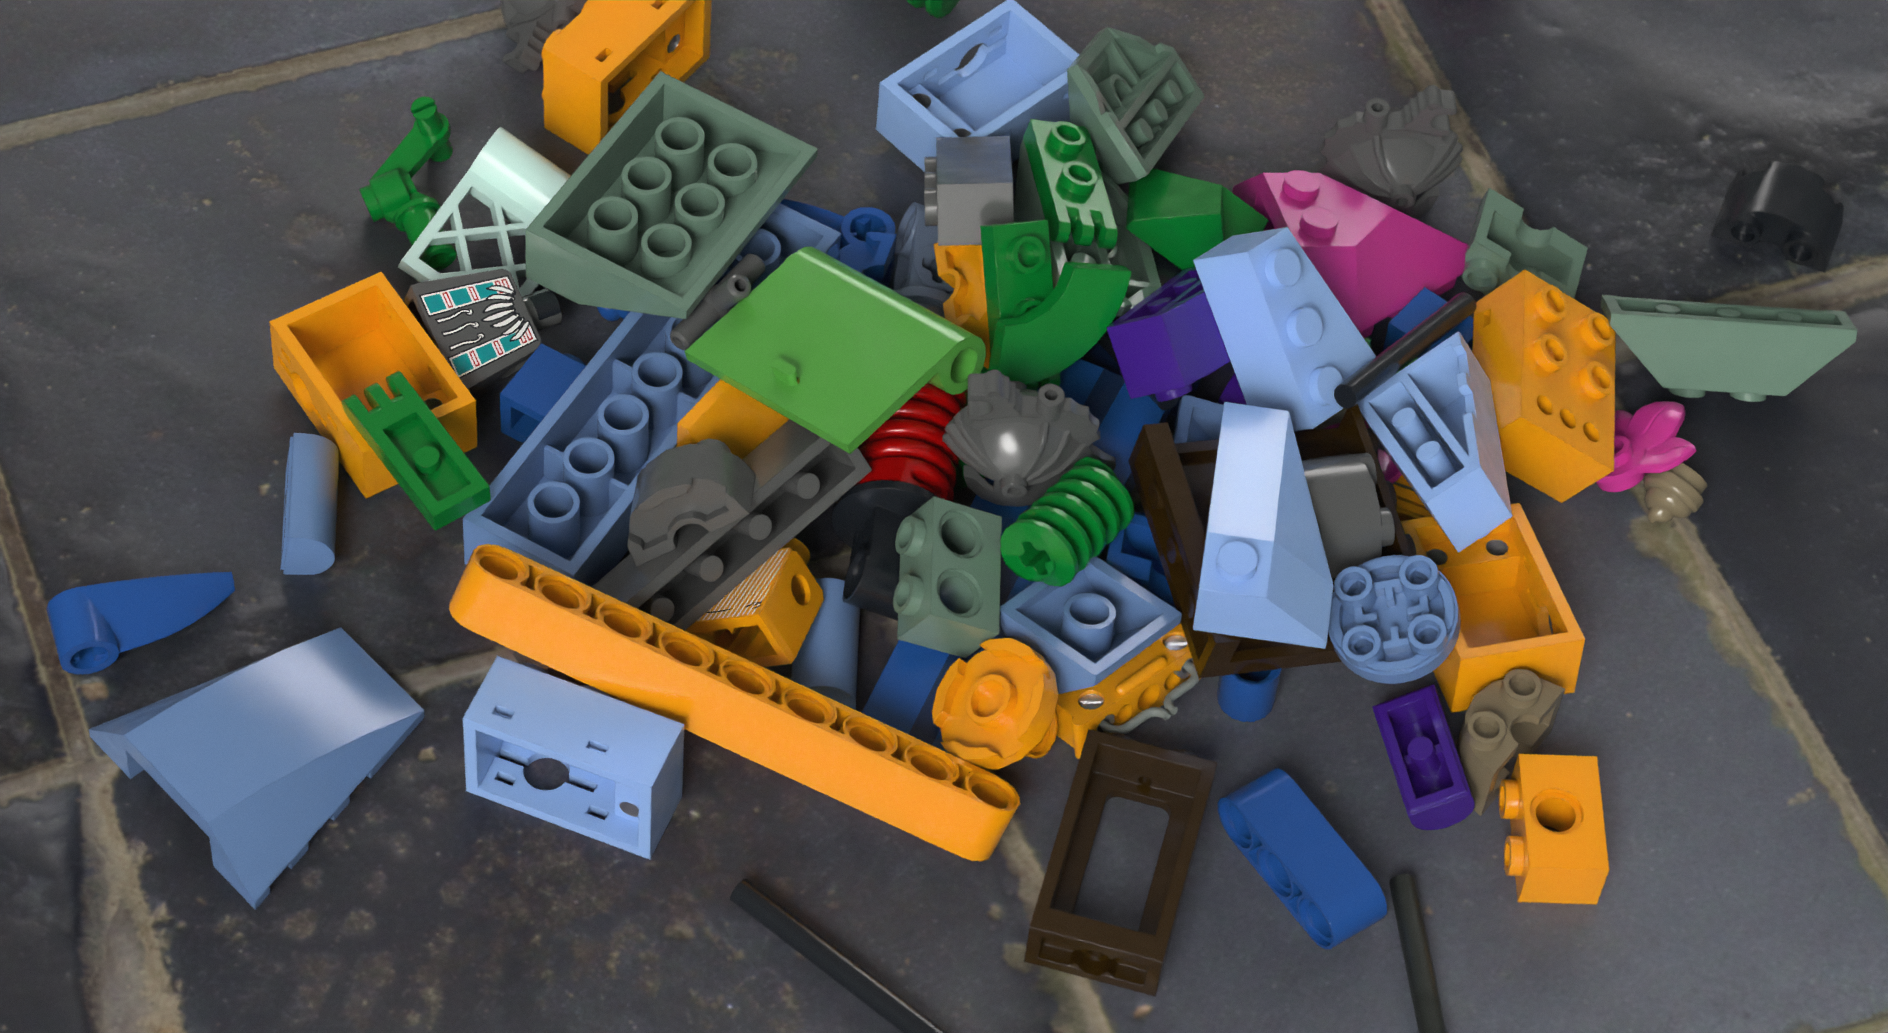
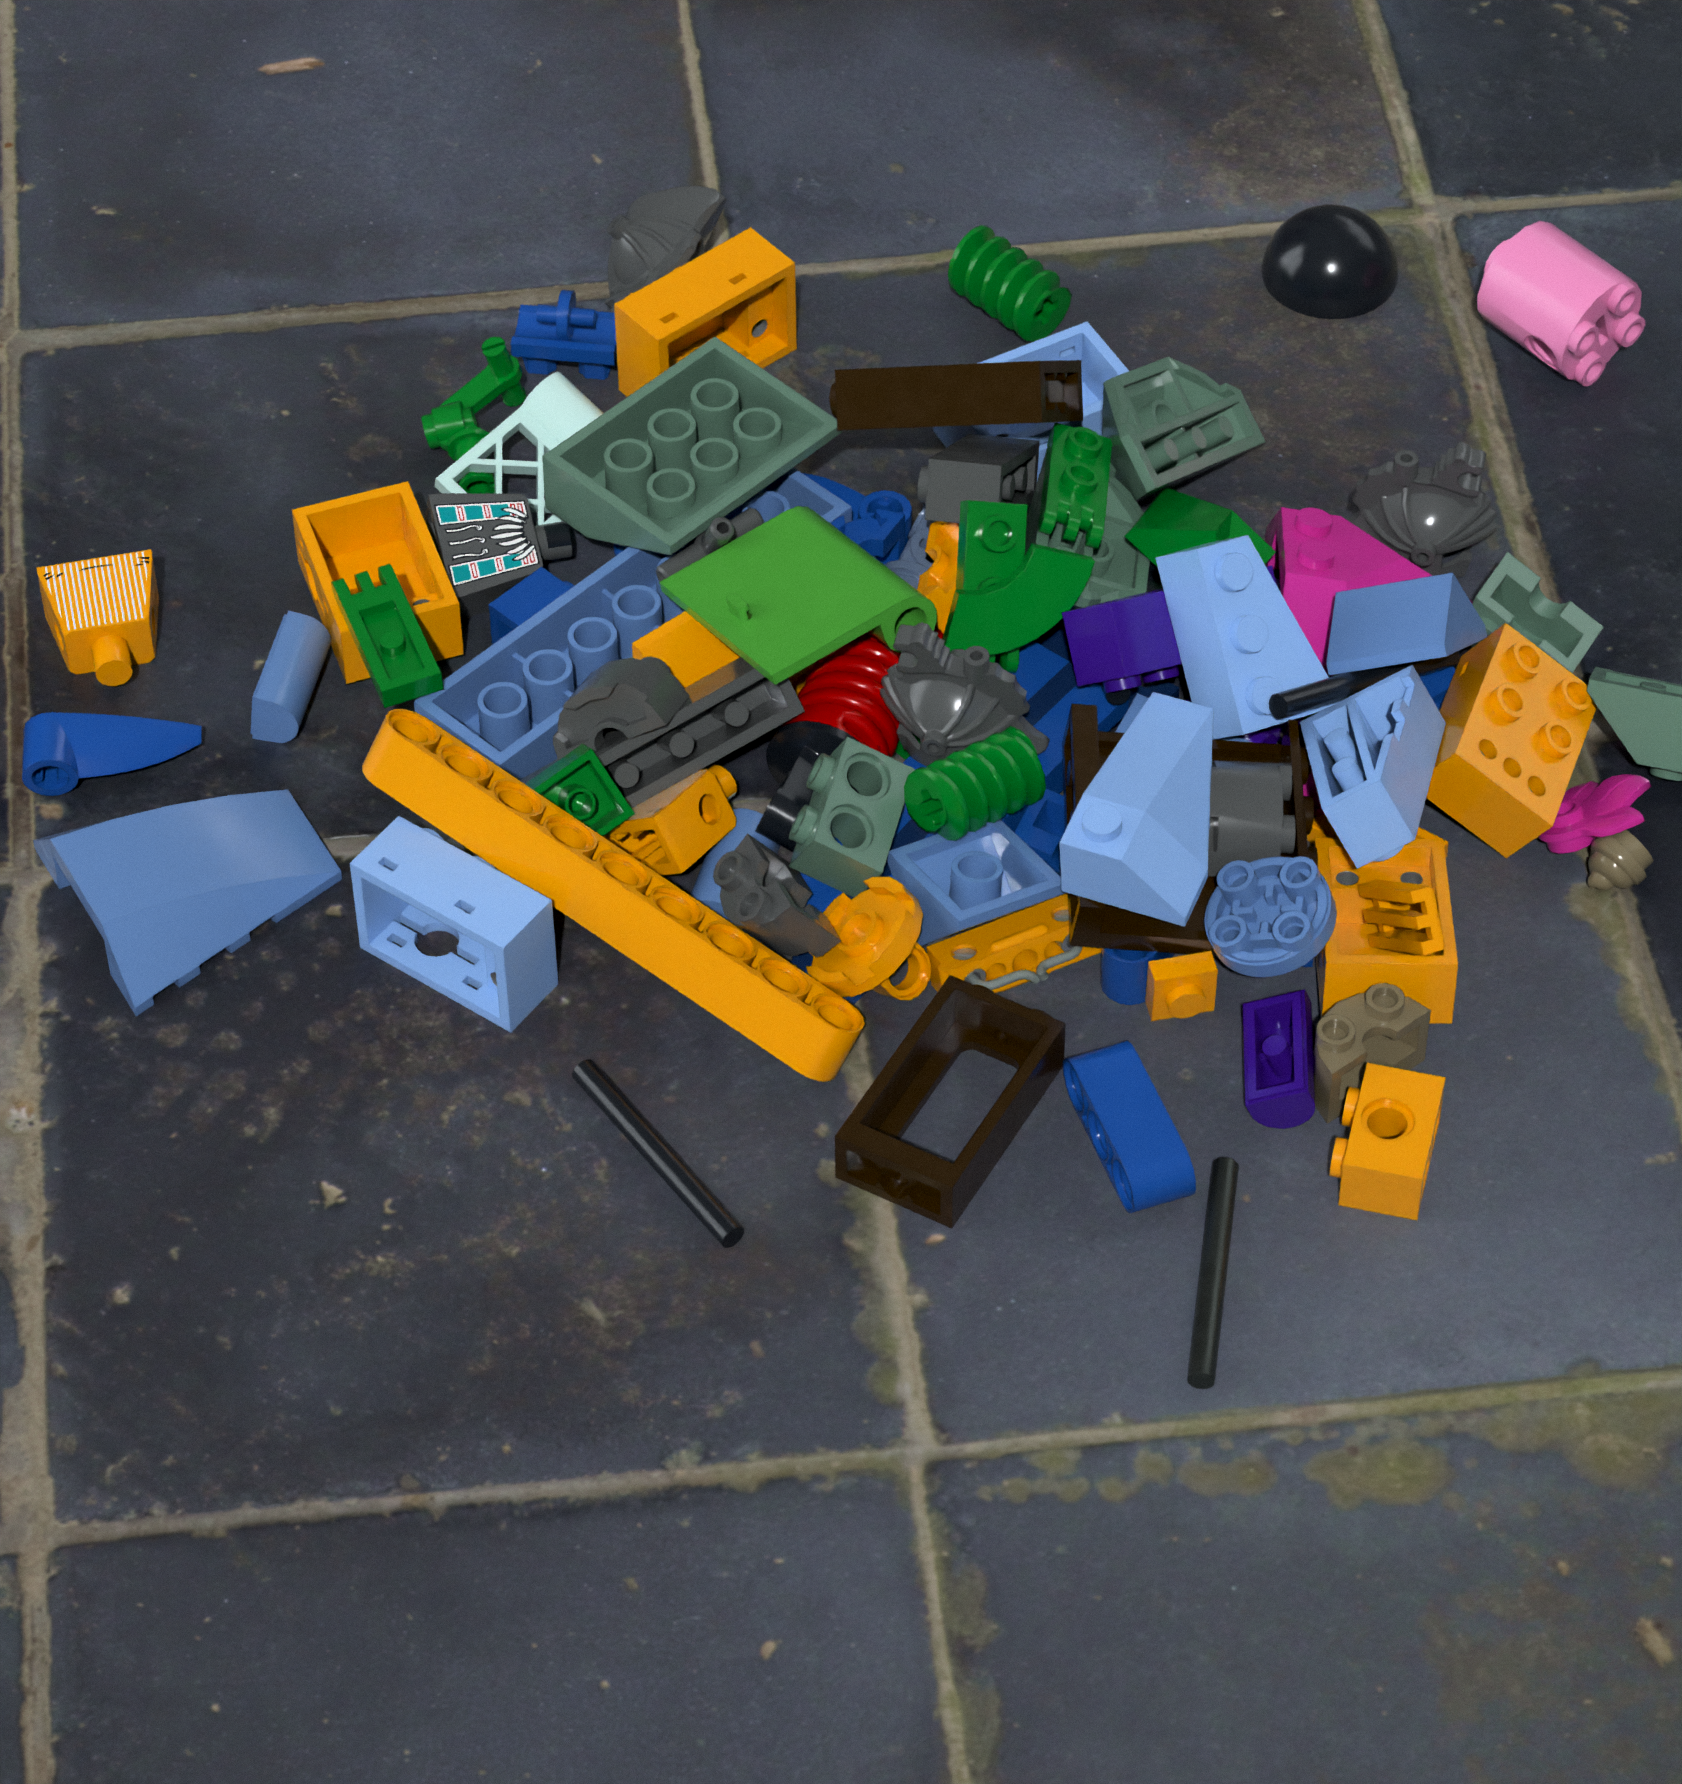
camera: 20 degrees right, 5 degrees down
none -> light orange torso [37,549,159,686]
none -> blue hips [510,290,617,380]
none -> green piece [525,744,635,836]
none -> dark grey cylinder [713,834,841,961]
none -> dark brown piece [829,360,1083,431]
none -> light orange plate [1145,951,1218,1021]
none -> medium blue slope [1326,573,1487,676]
none -> light orange tile [1357,879,1445,955]

